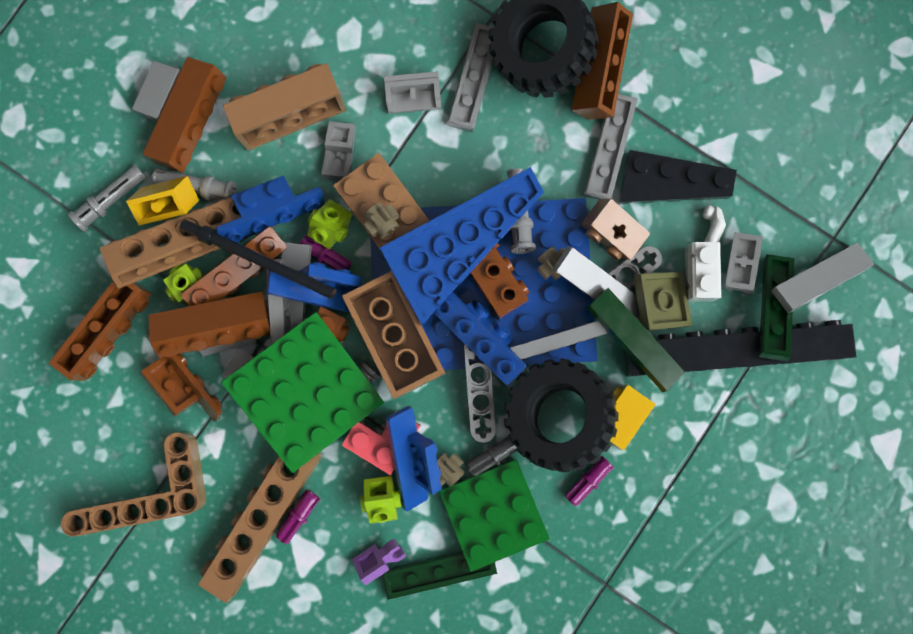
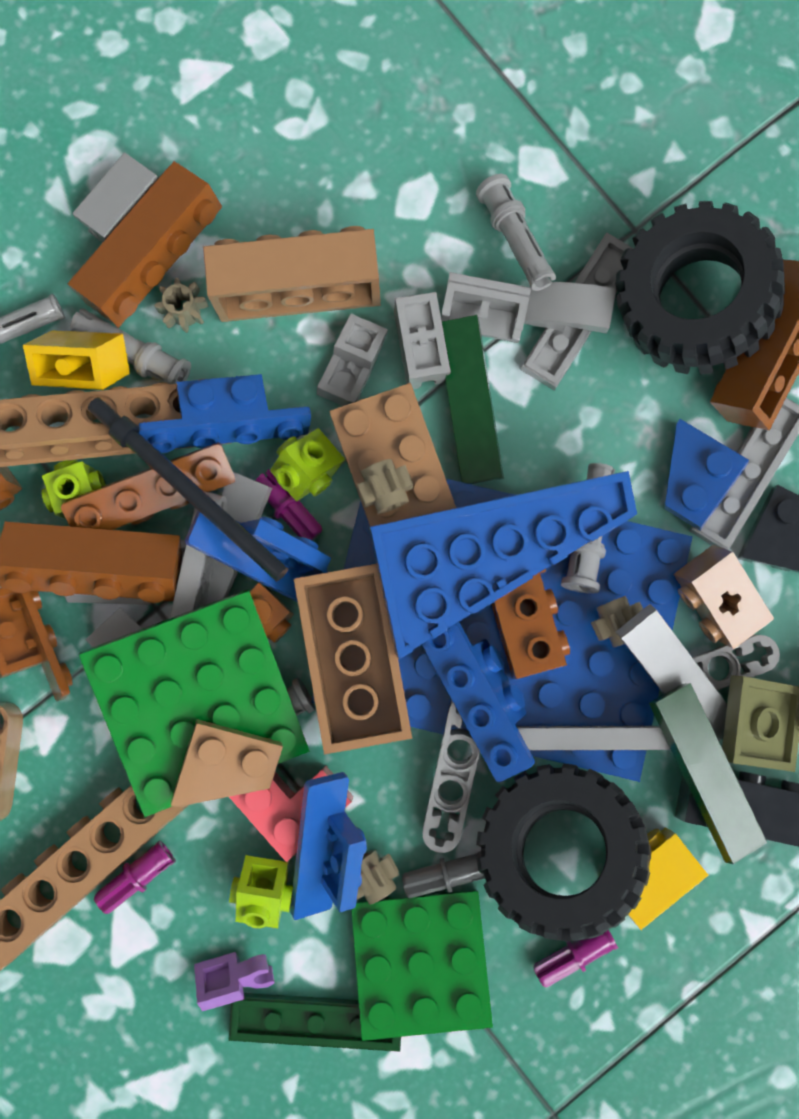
camera: 15 degrees right, 0 degrees up
none -> dark tan gear [154,278,209,333]
none -> medium nougat wing [171,719,283,807]
none -> light grey hinge [394,292,451,389]
none -> dark green tile [442,315,504,484]
none -> light grey pin [476,174,556,291]
none -> light grey slope [524,282,617,334]
none -> blue wing [665,419,749,531]

